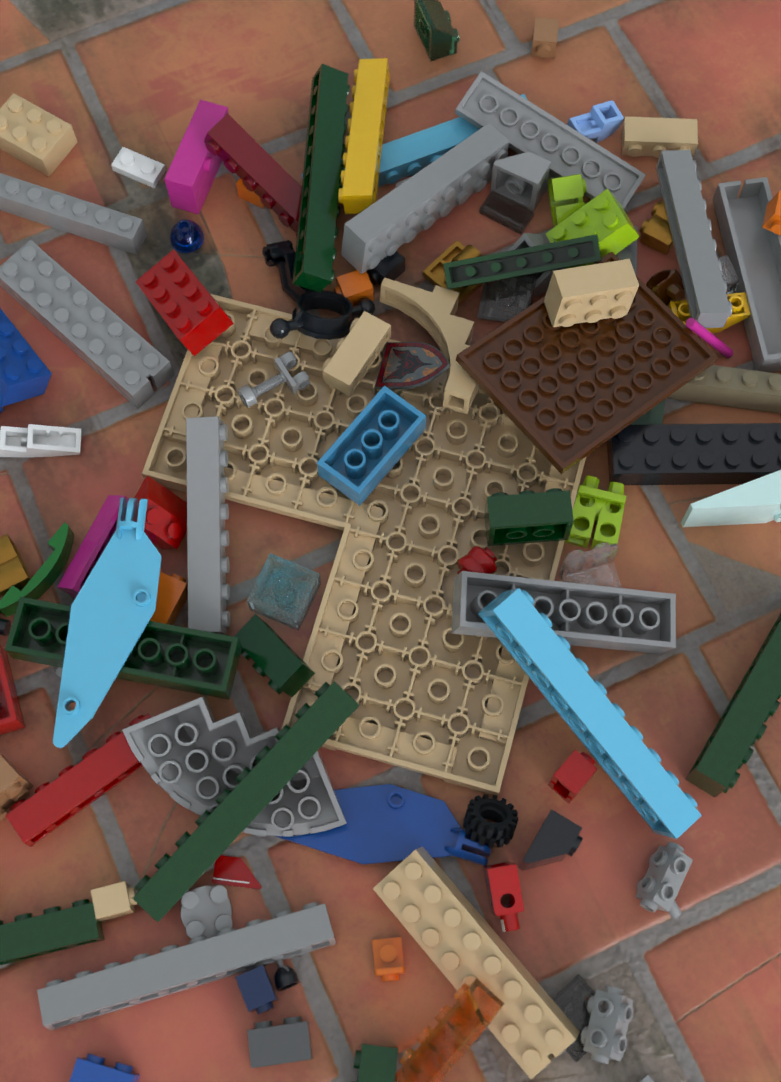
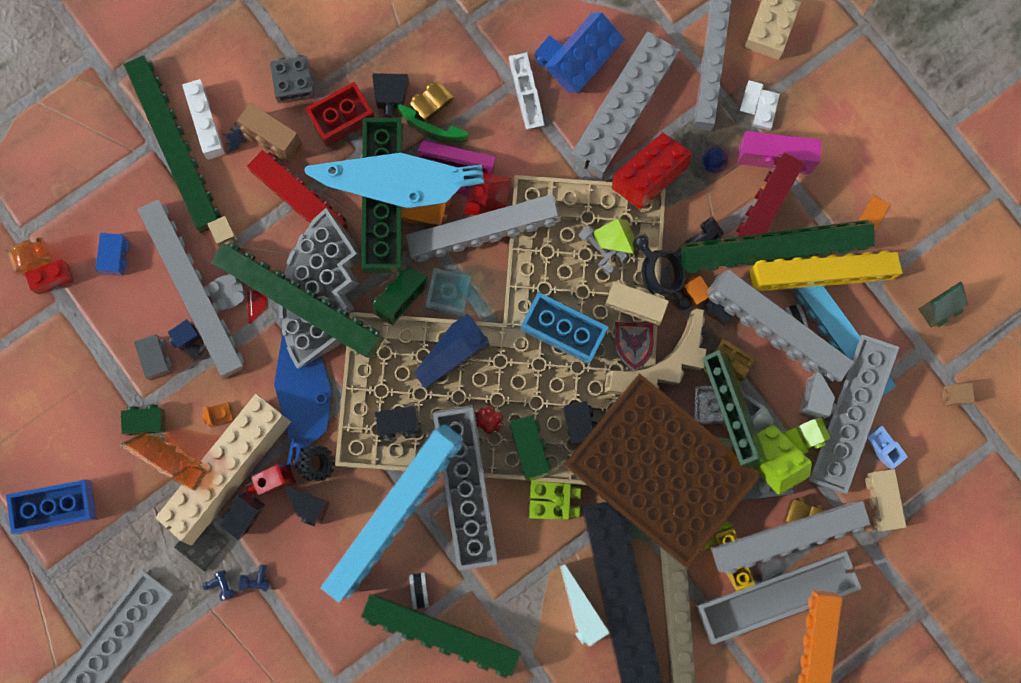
camera: 75 degrees right, 10 degrees up
clear smoke tile [479,191,534,235] -> none
tan brick [544,259,639,327] -> none
red brick [548,749,598,804] -> none
clear bracket [559,543,622,588] -> none
light grey brick [581,985,633,1064] -> none
light grey brick [635,842,693,918] -> none
reddish brown piece [646,269,685,306] -> none
dark pink bar [686,318,733,358] -> none
none -> dark blue piece [202,570,236,601]
none -> black brick [220,491,265,540]
none -> dark blue piece [238,565,269,592]
none -> black brick [375,406,420,442]
none -> sticker [409,572,429,609]
none -> dark blue wedge [414,314,489,389]
none -> black brick [563,401,596,446]
none -> lime slope [593,219,635,253]
none -> white sticker [740,80,763,115]
none -> orange sticker [859,195,890,231]

